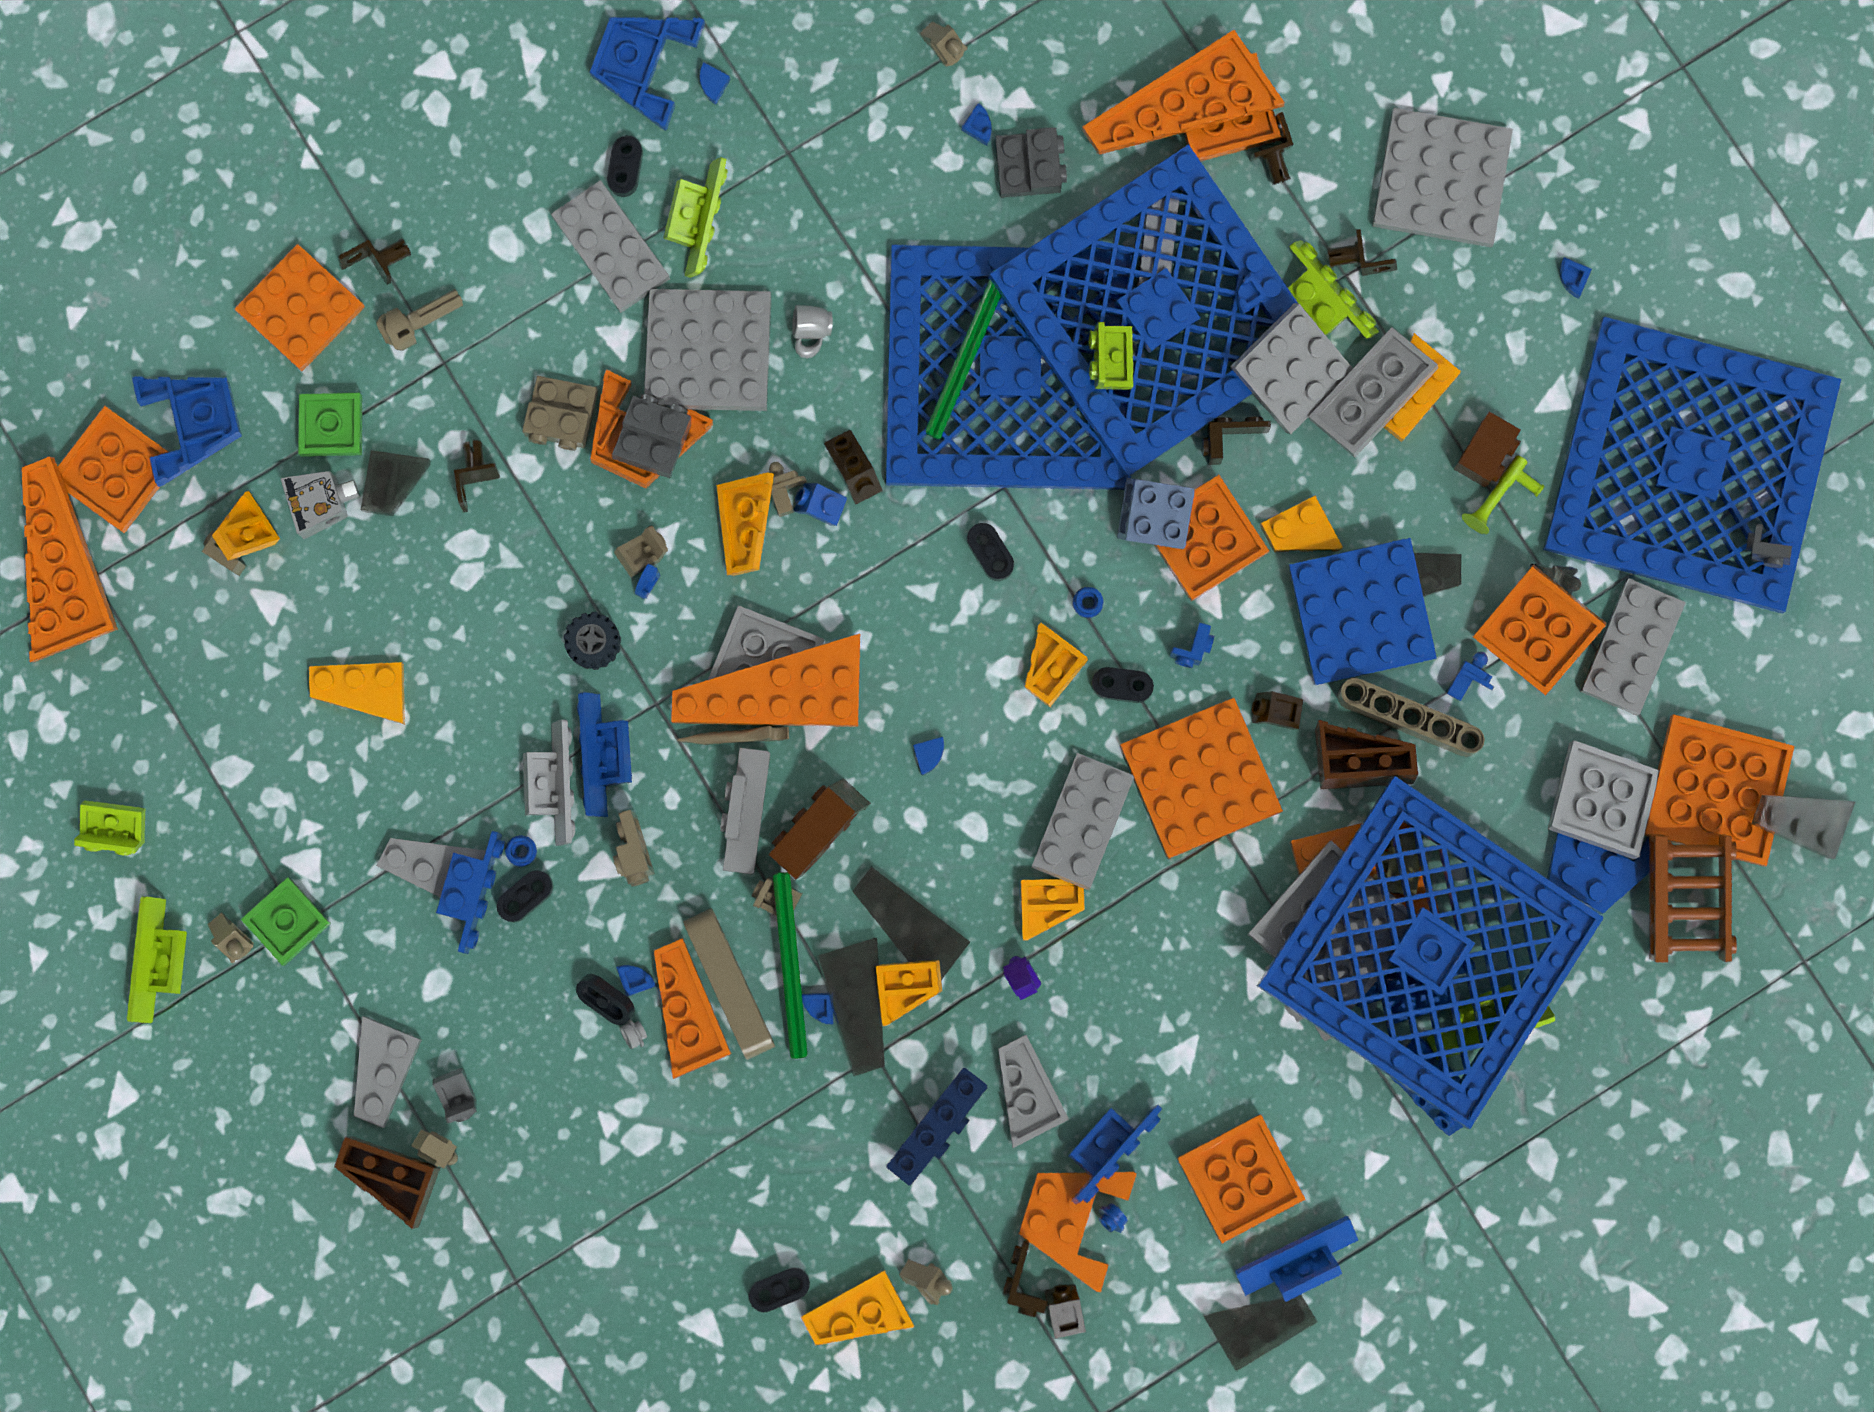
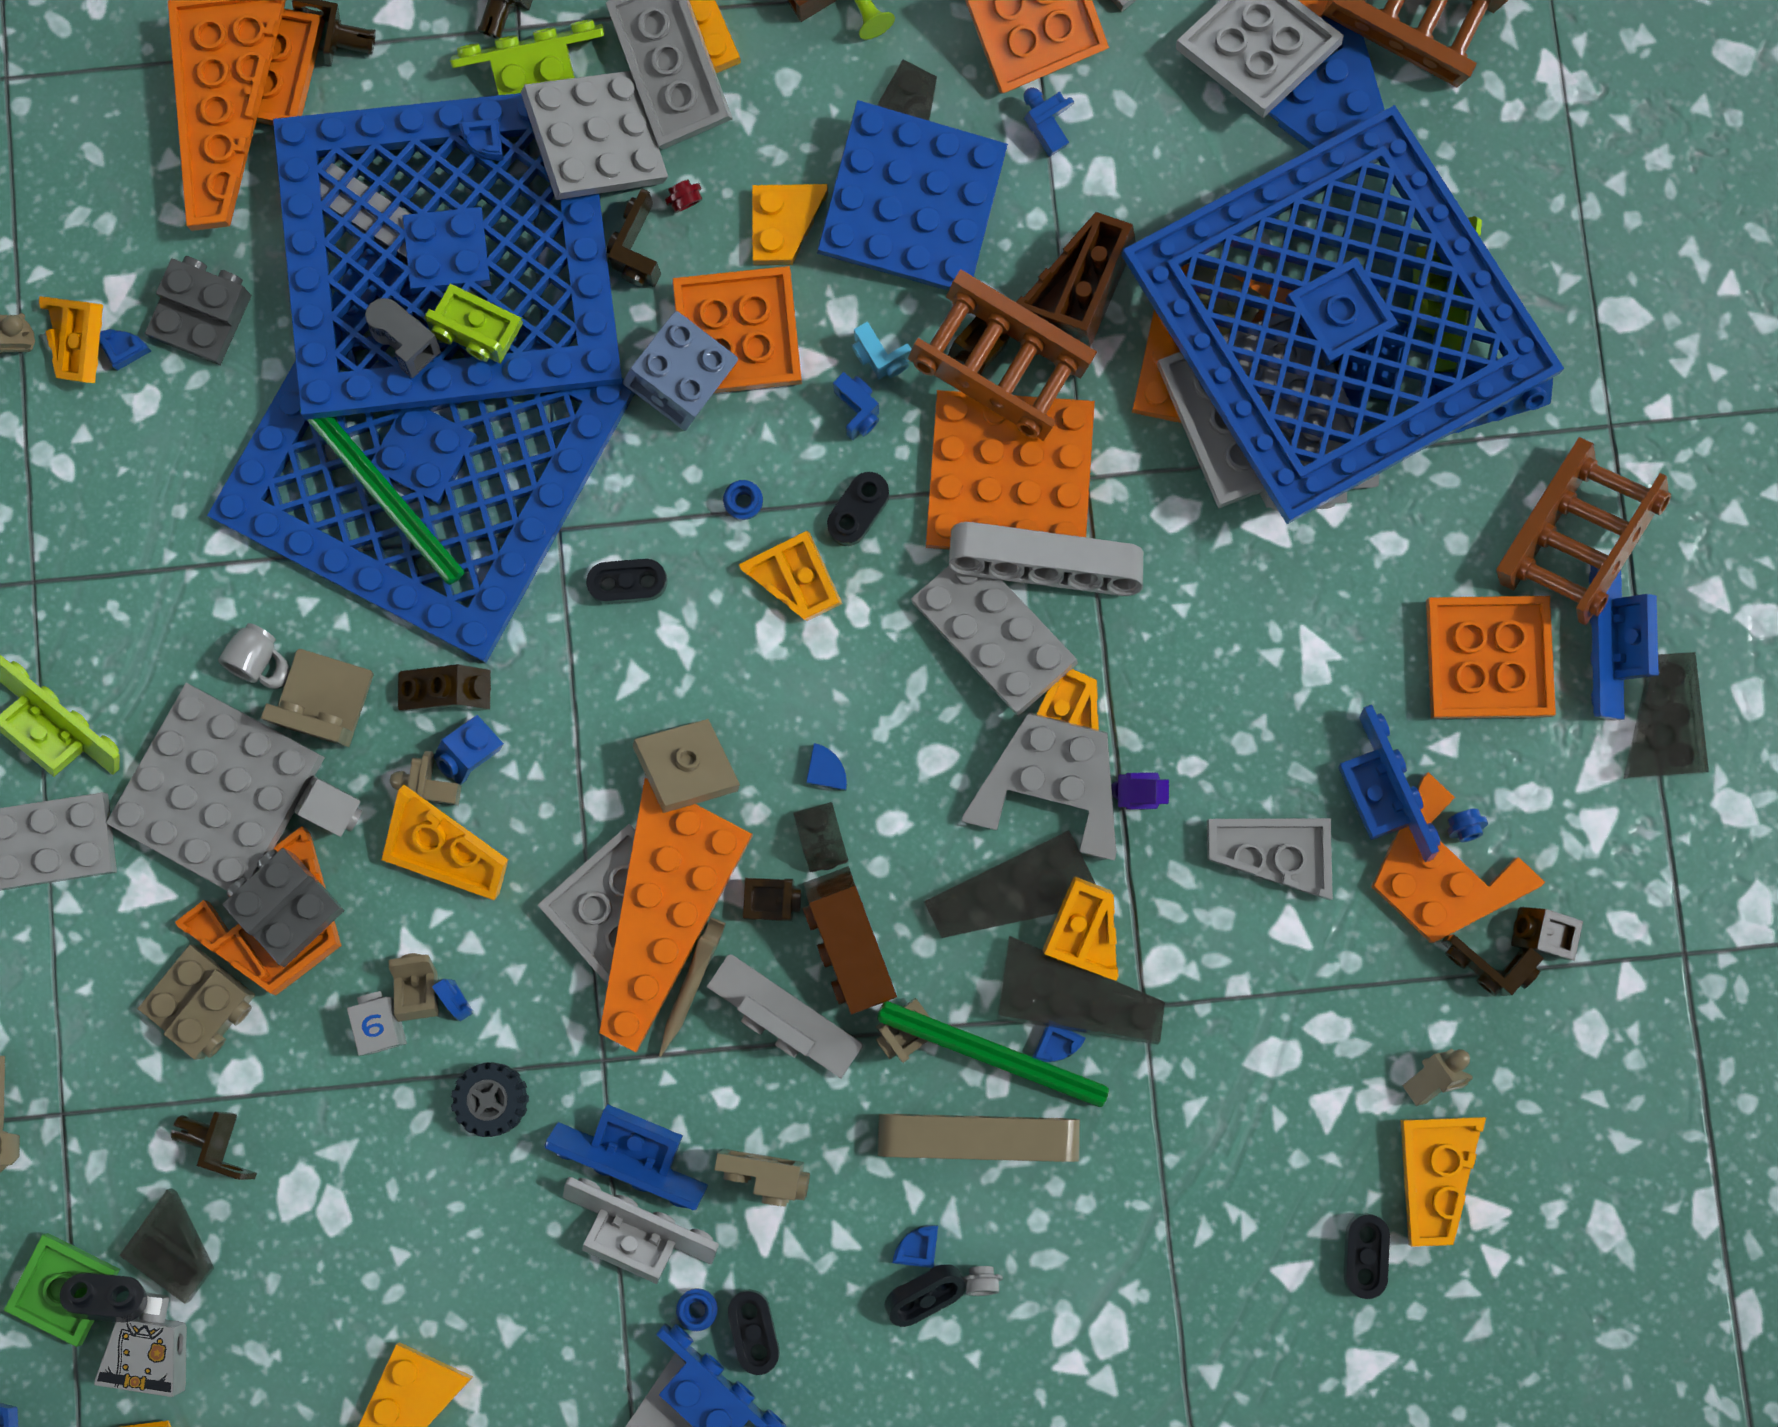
camera: 60 degrees left, 0 degrees up
orange wing [654,938,732,1079] -> none
dark blue bracket [886,1068,988,1185] -> none
dark tan beam [1337,678,1485,757] -> none
none -> light orange wing [39,296,103,383]
none -> black plate [60,1273,147,1323]
none -> dark tan bracket [261,649,374,748]
none -> light grey brick [293,775,362,837]
none -> light grey brick [347,991,407,1056]
none -> dark grey leg [365,298,441,378]
none -> dark tan plate [633,719,740,813]
none -> dark red plate [664,179,703,213]
none -> dark brown bracket [743,878,801,921]
none -> clear smoke bracket [793,802,848,872]
none -> medium azure bracket [852,321,912,379]
none -> dark orange fence [907,269,1097,441]
none -> light grey beam [949,522,1144,596]
none -> light grey wing [962,712,1117,861]
none -> dark orange fence [1496,437,1671,626]

